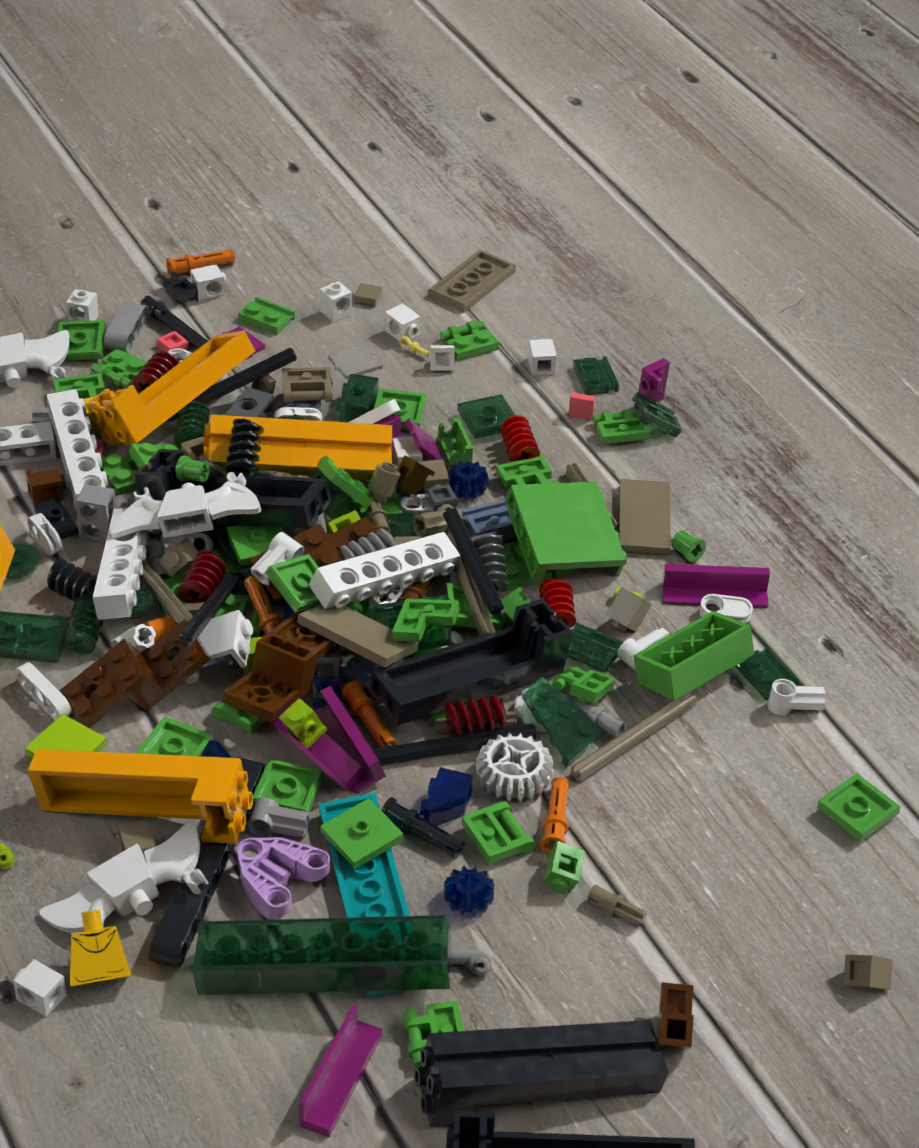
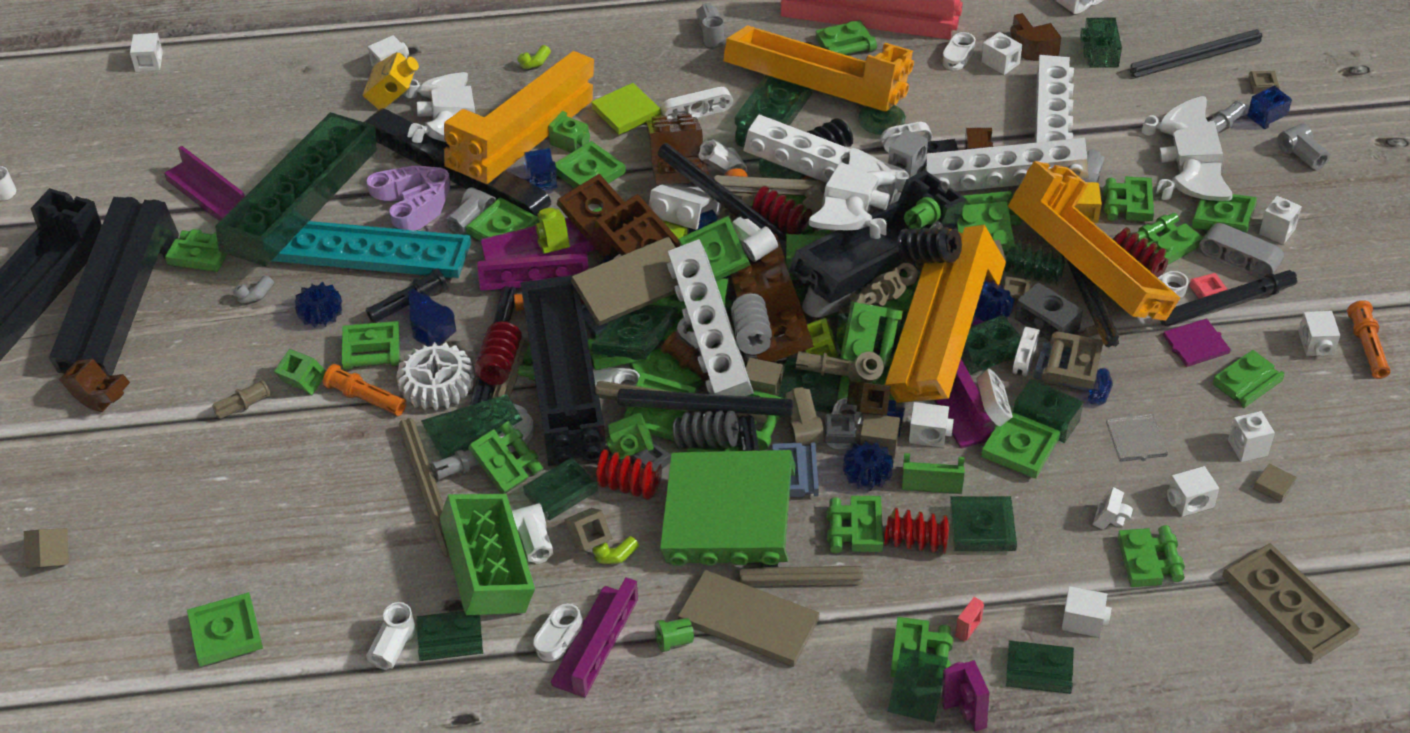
camera: 115 degrees right, 5 degrees up
black plate [161,272,198,304] -> none
bright green plate [320,798,404,869] -> none
bright green plate [392,599,460,642] -> none
light yellow hand [399,336,430,357] -> none
magenta piece [405,418,442,460] -> none

